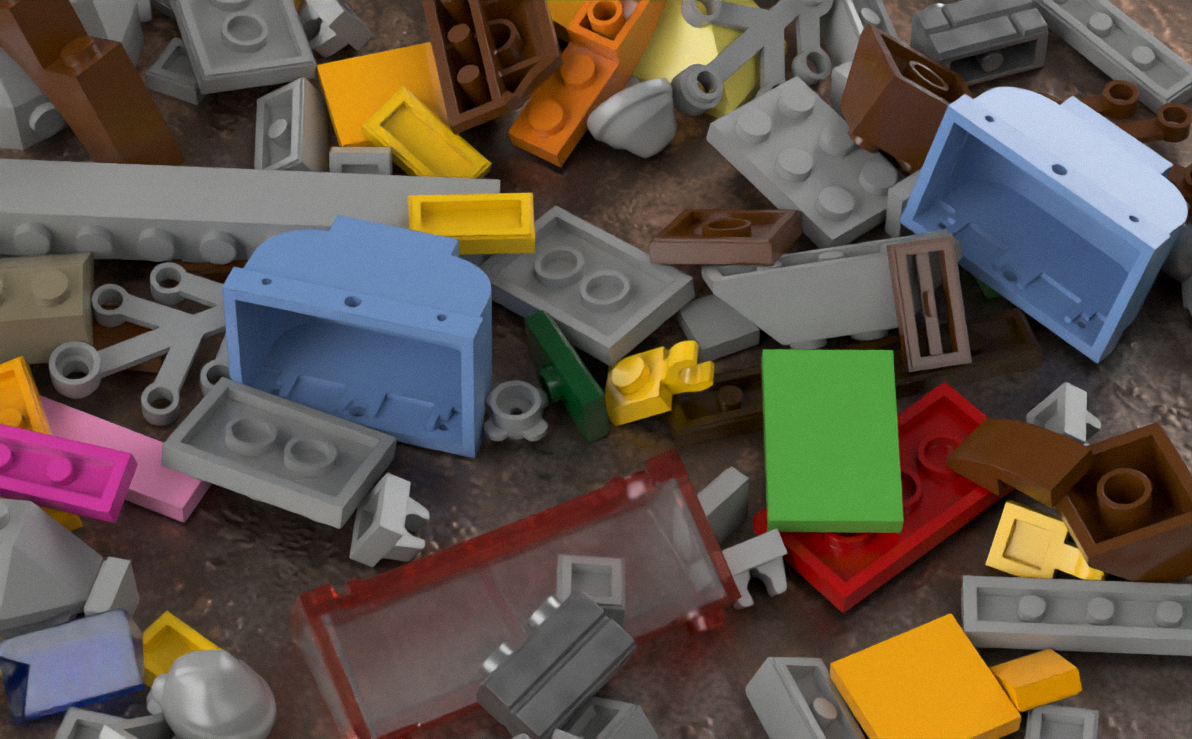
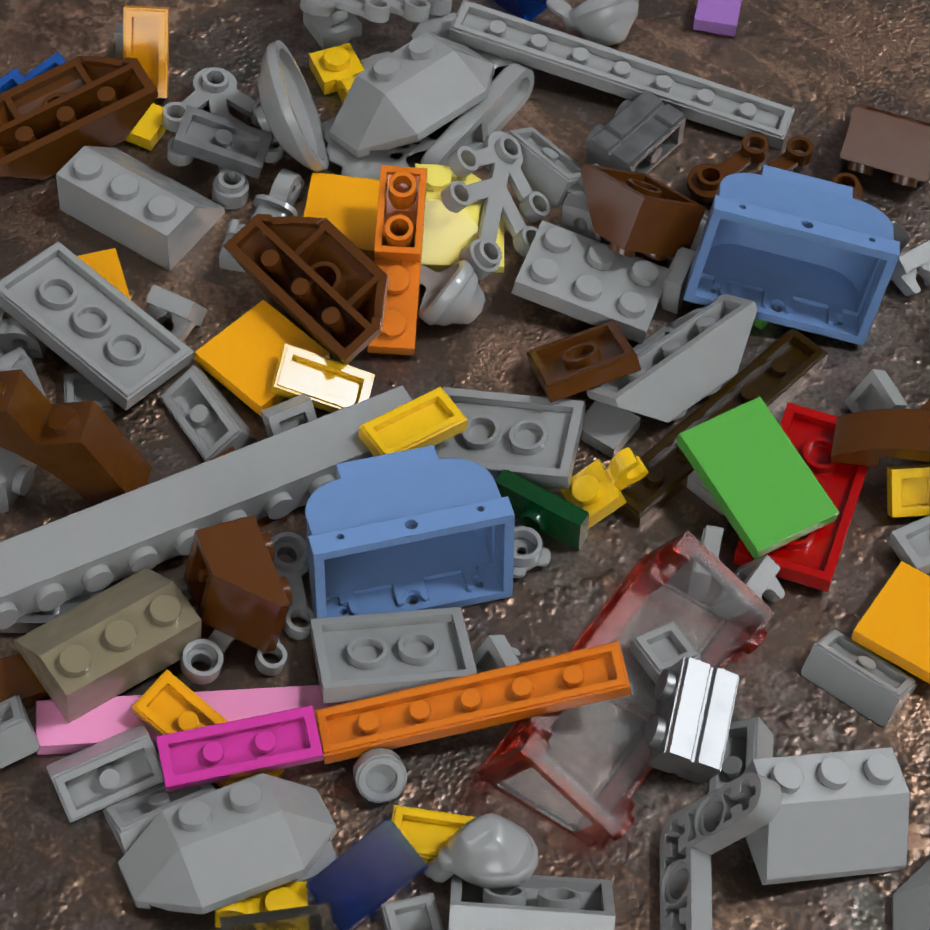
camera: 35 degrees left, 5 degrees up
light grey tile [84,556,140,654] -> none
reddish brown tile [886,236,972,372] -> none
none -> reddish brown slope [184,515,293,653]
none -> orange tile [314,641,632,764]
none -> light grey tile [353,748,407,803]

